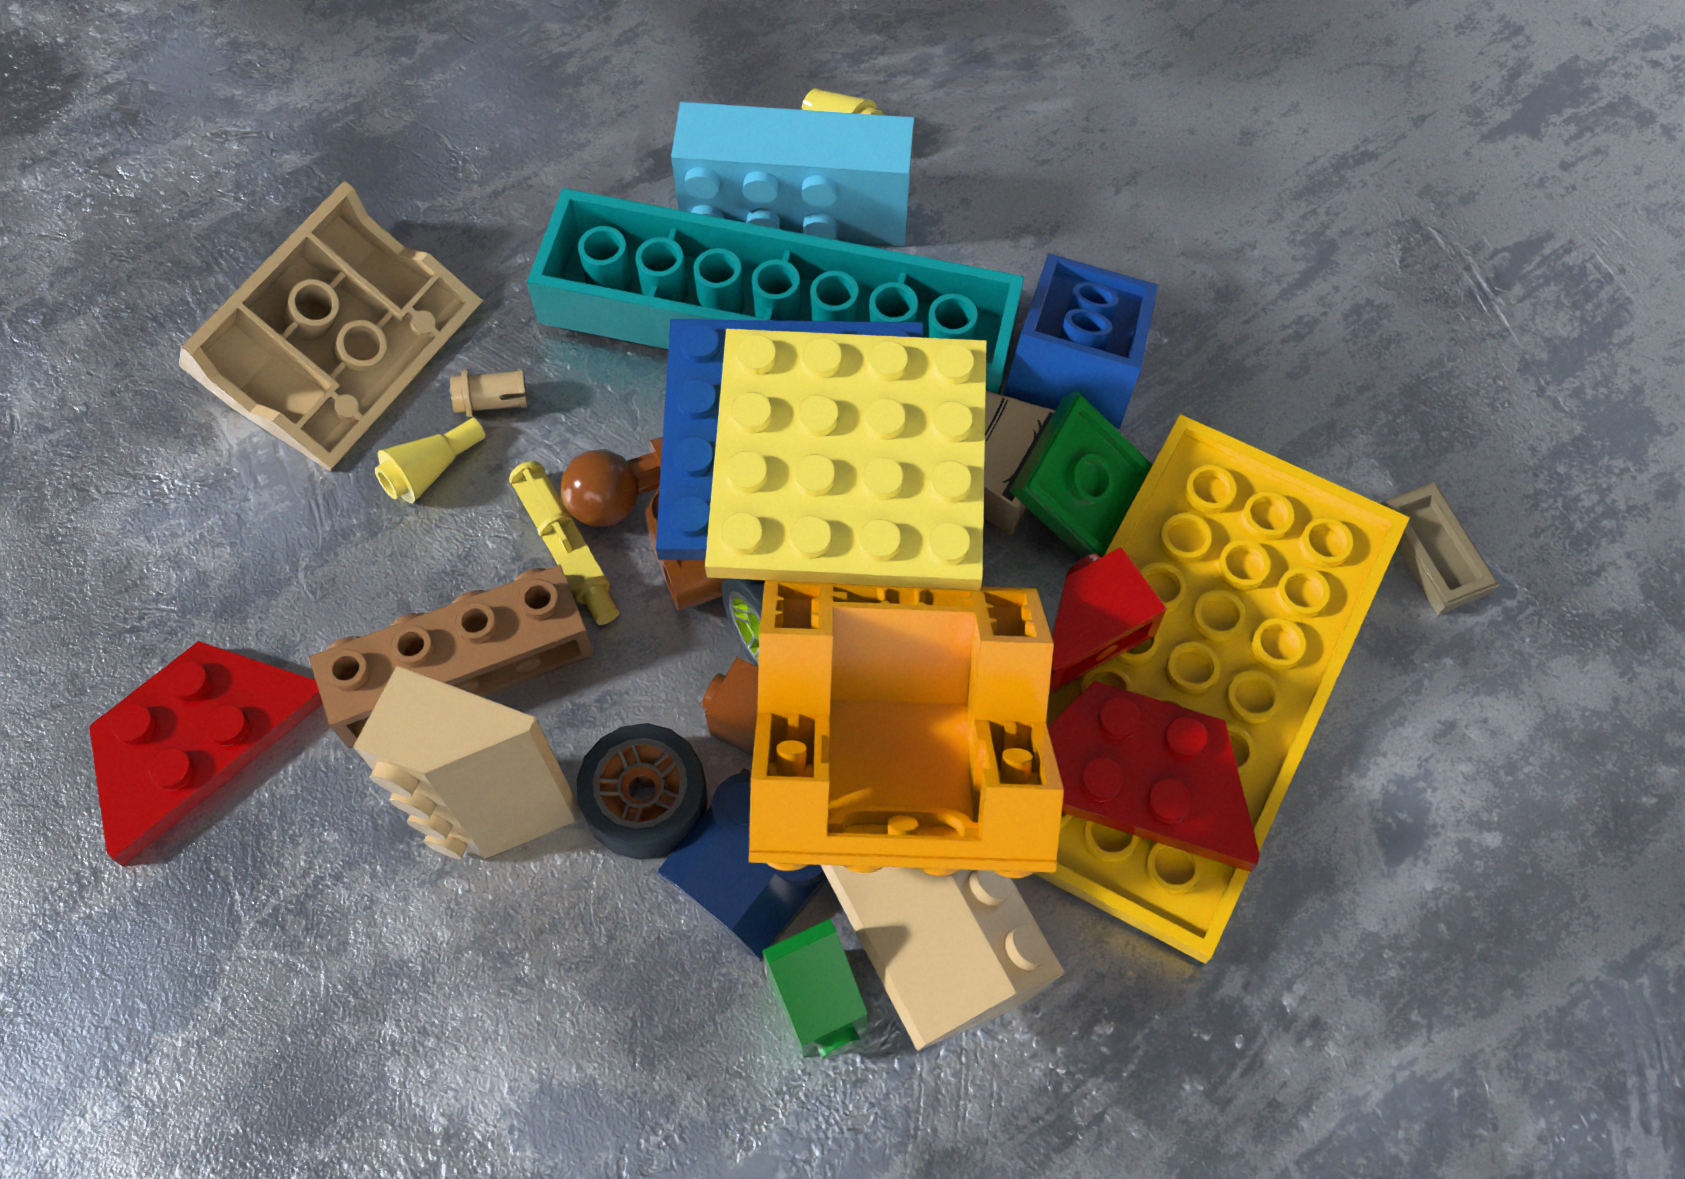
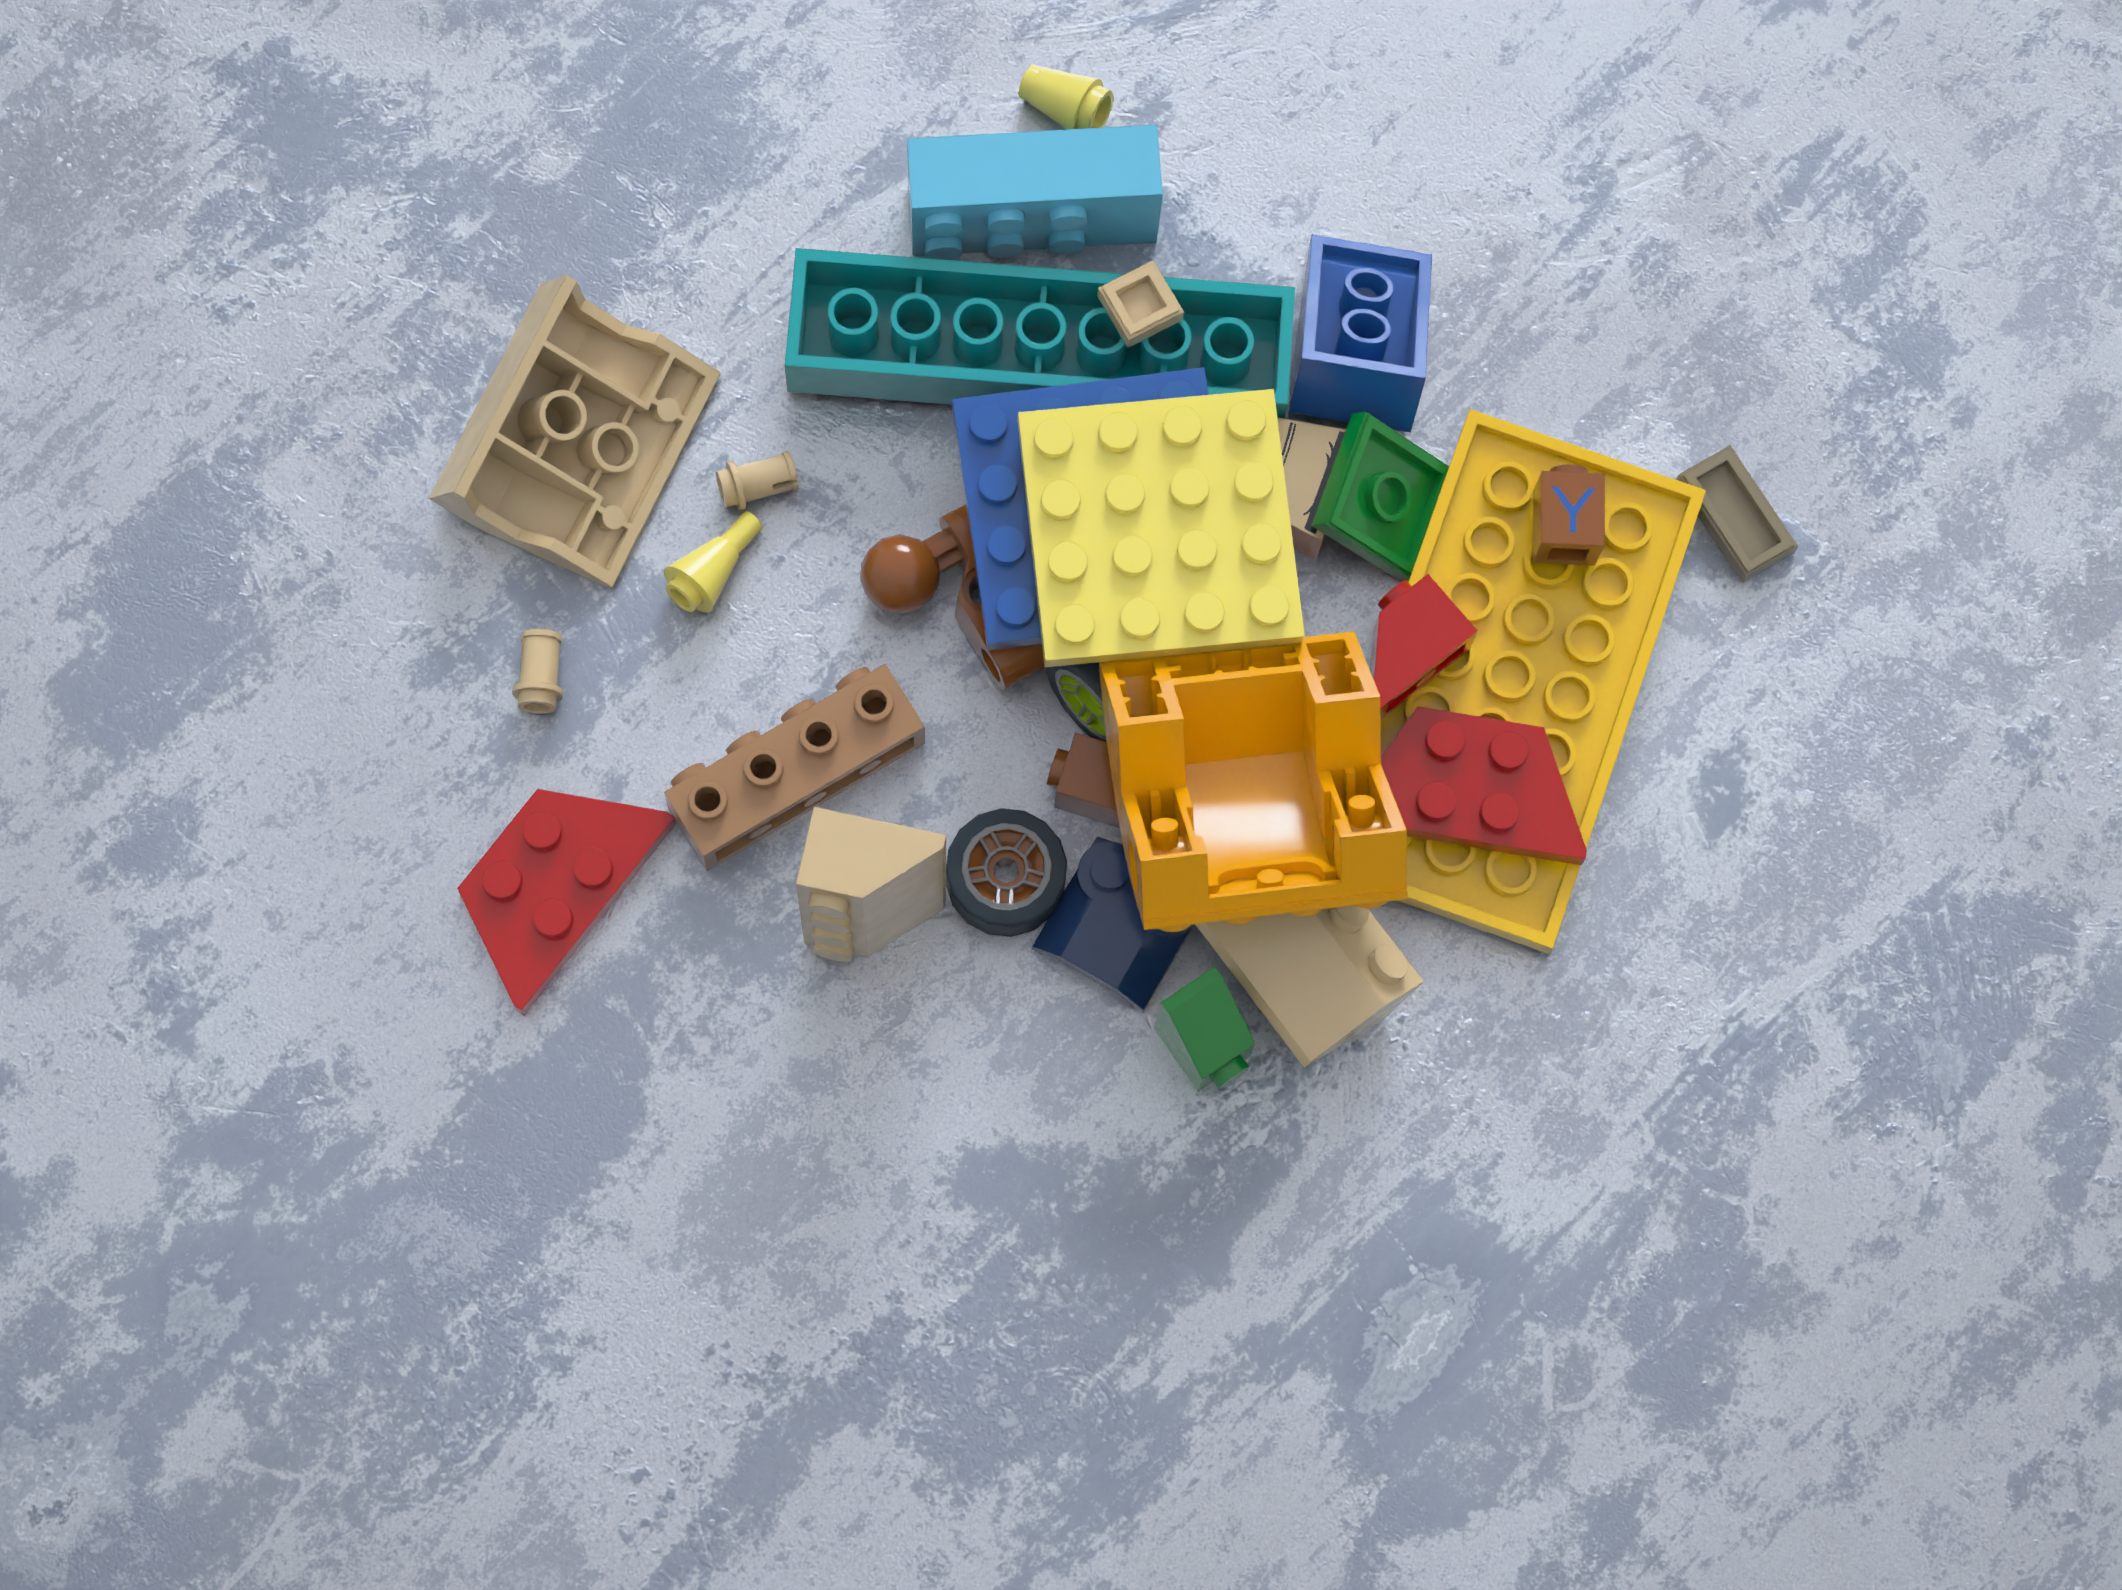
camera: 15 degrees left, 10 degrees up
light yellow piece [509,461,619,625] -> none
none -> tan pin [512,629,563,714]
none -> tan tile [1097,260,1184,348]
none -> dark orange brick [1532,464,1605,566]

